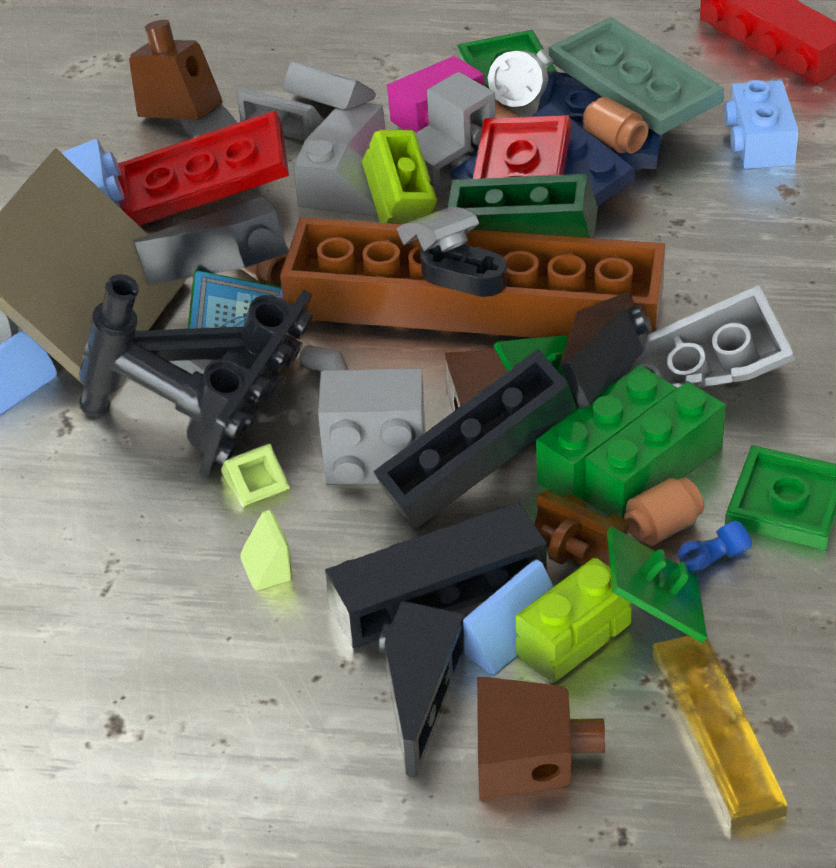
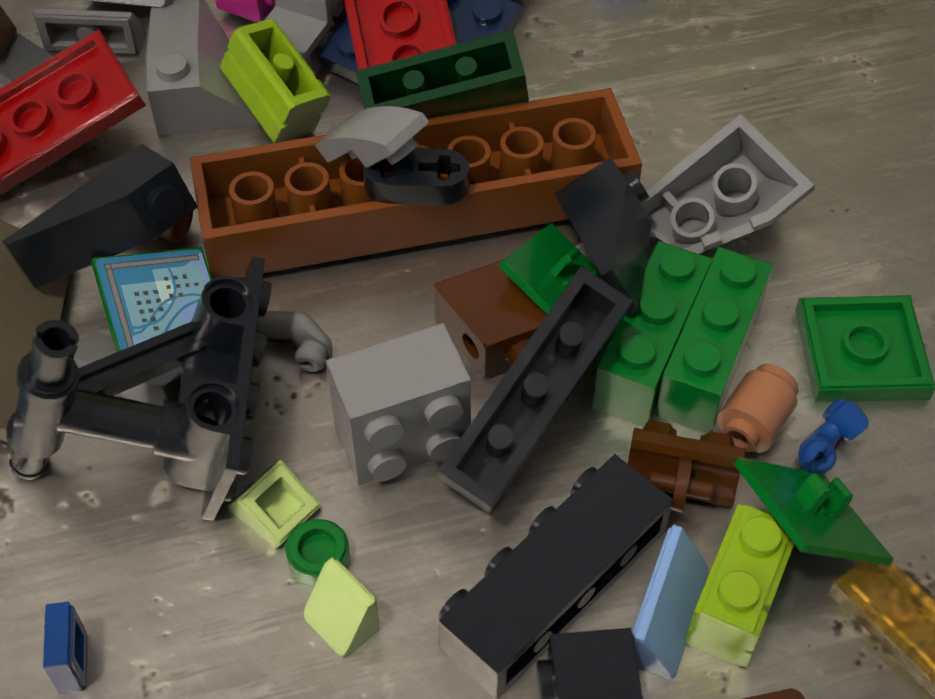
camera: 25 degrees left, 10 degrees up
none -> blue tile [43,602,87,694]
none -> green tile [285,519,350,586]

